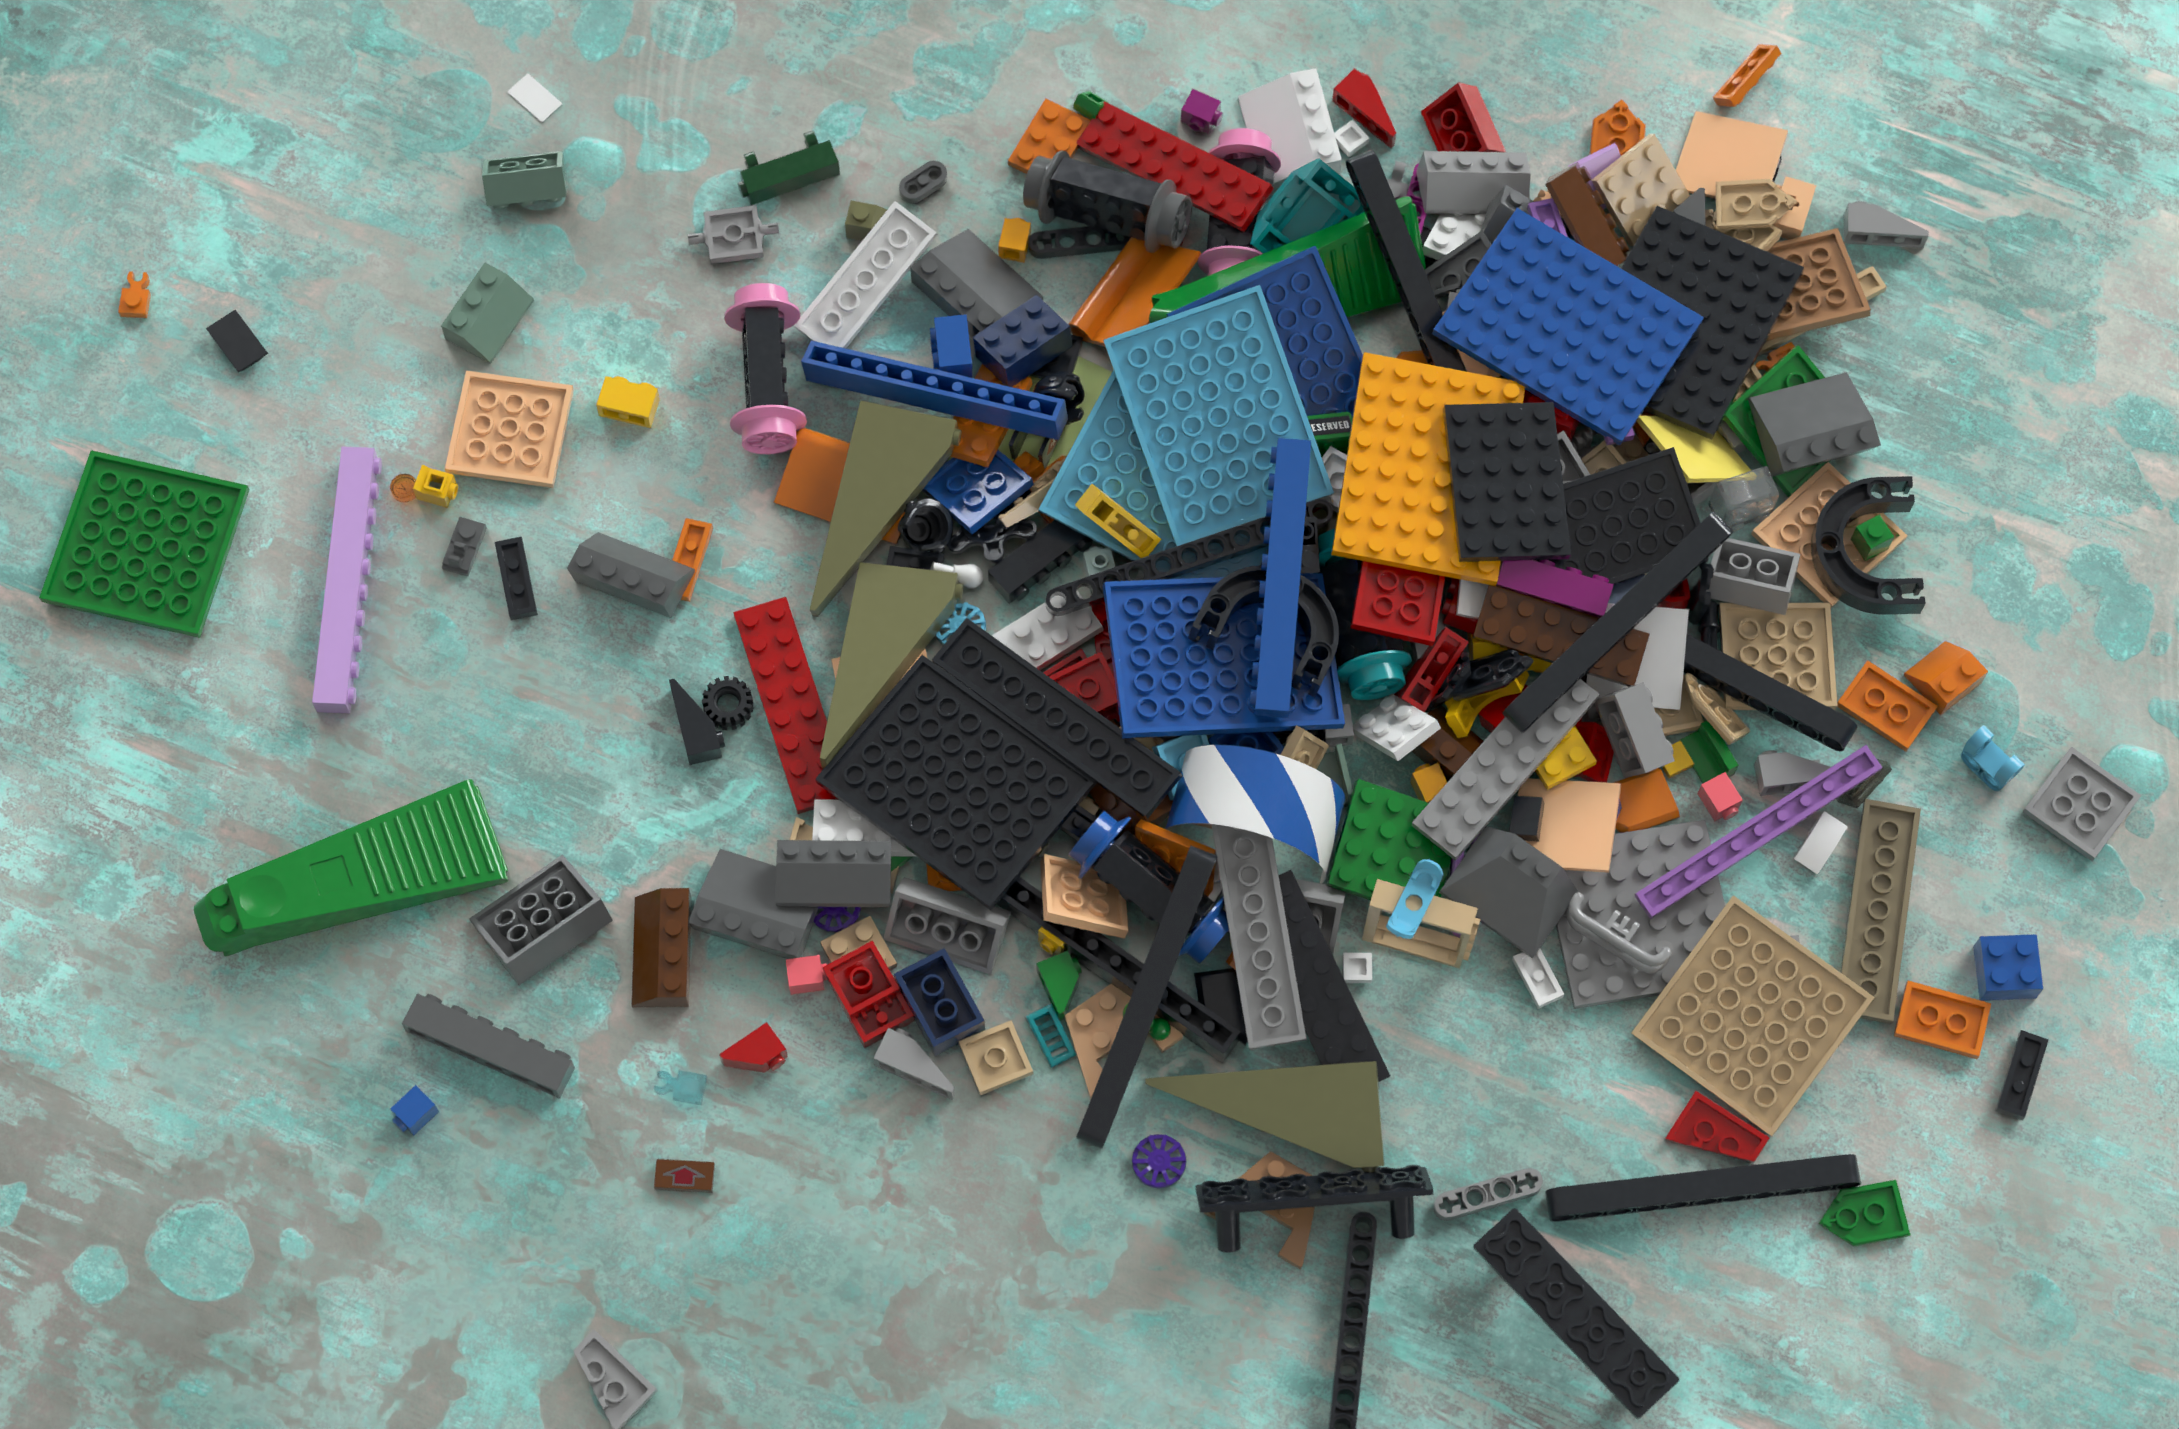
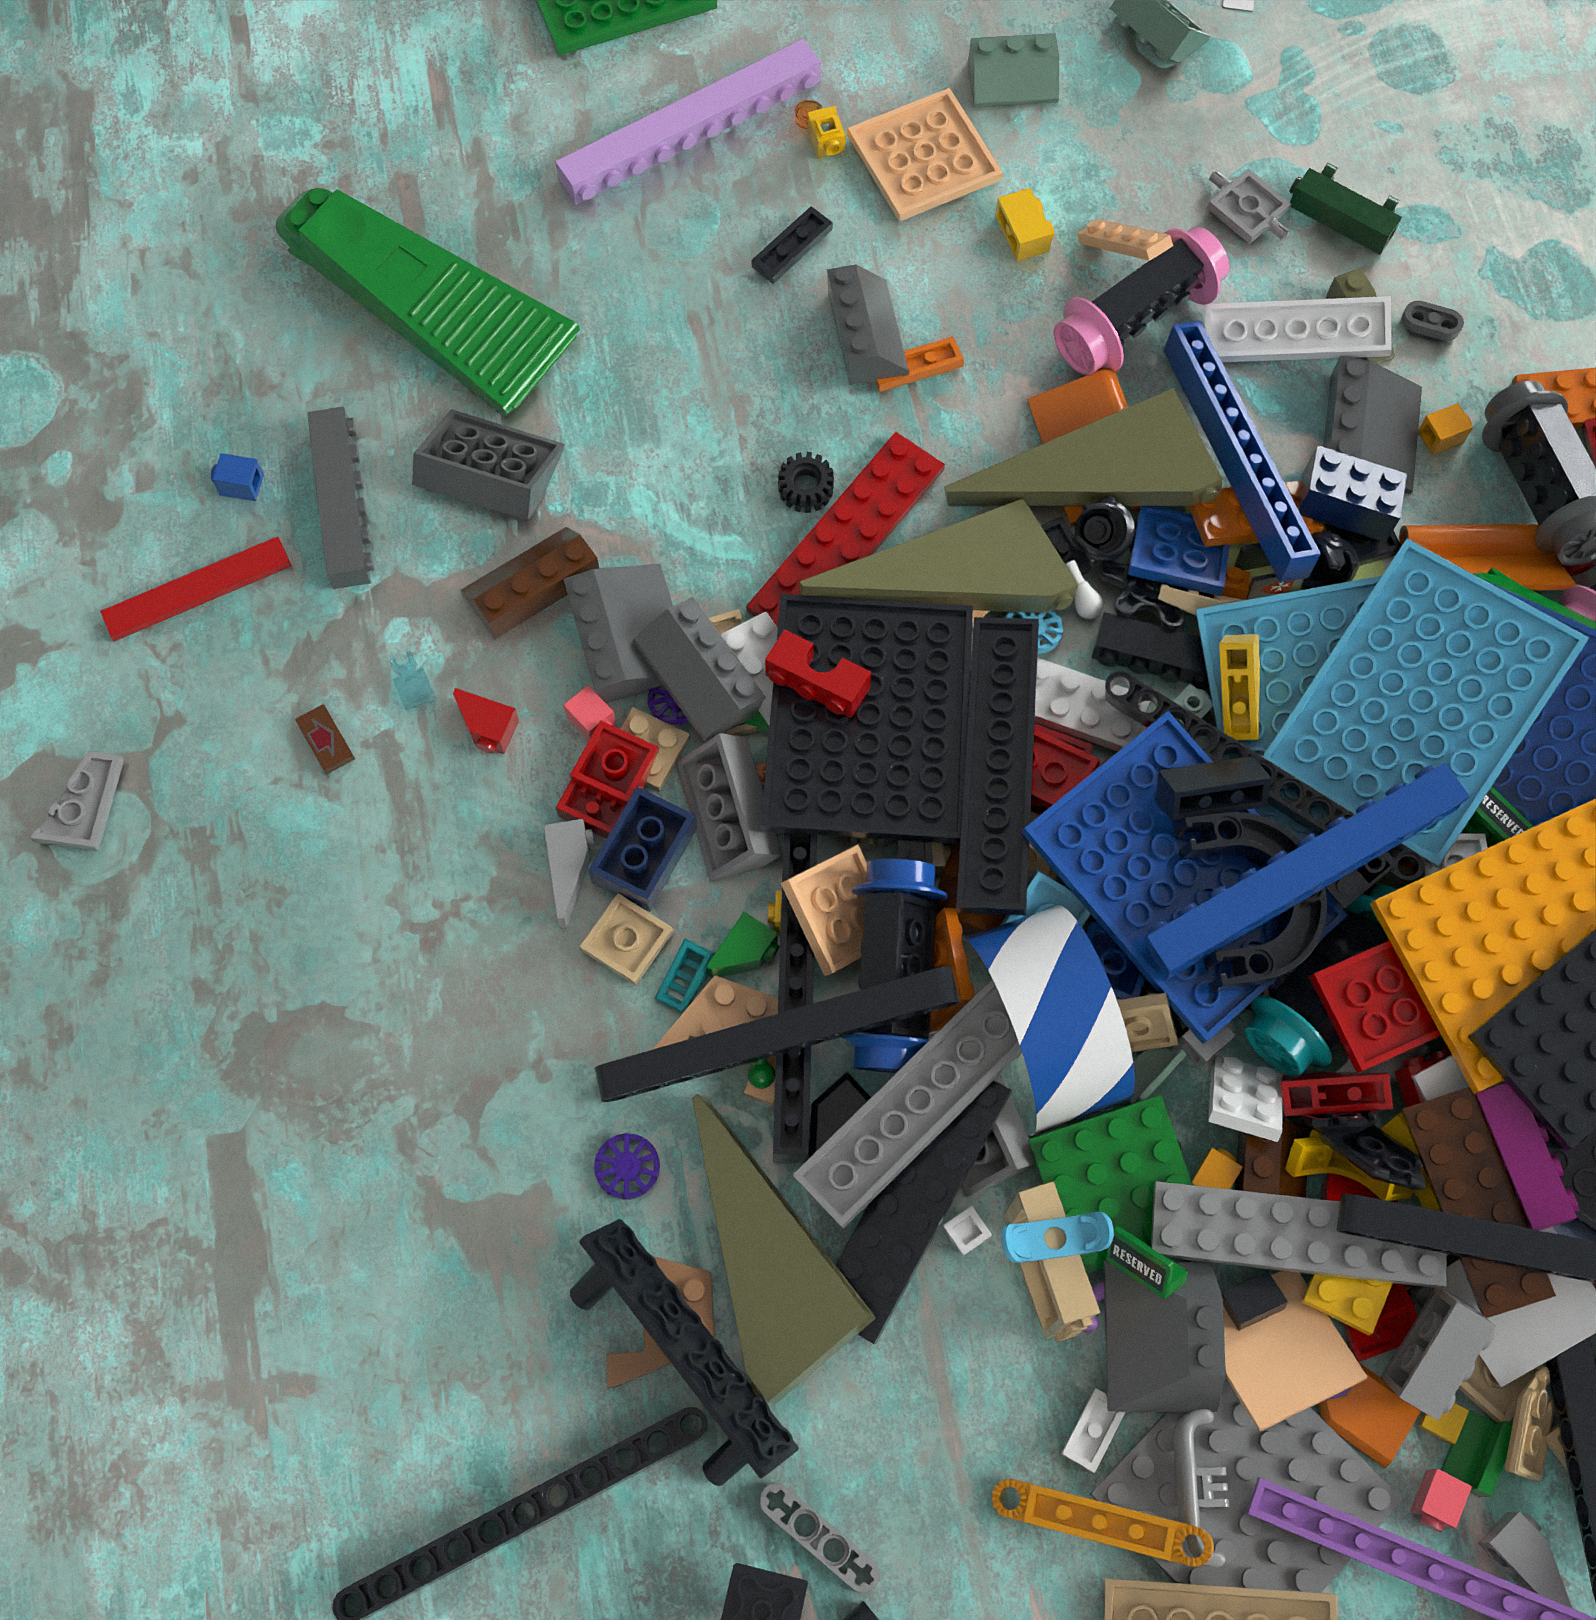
camera: 55 degrees right, 0 degrees up
dark grey plate [442,517,487,576] -> none
black slope [669,679,725,765] -> none
blue brick [930,314,973,378] -> none
black beam [1029,226,1131,259] -> none
none -> red tile [100,536,292,641]
none -> red arch [765,629,871,718]
none -> light orange plate [992,1479,1214,1567]
none -> light nougat plate [1077,218,1173,261]
none -> panel [1106,1226,1188,1300]
none -> black brick [1155,756,1271,821]

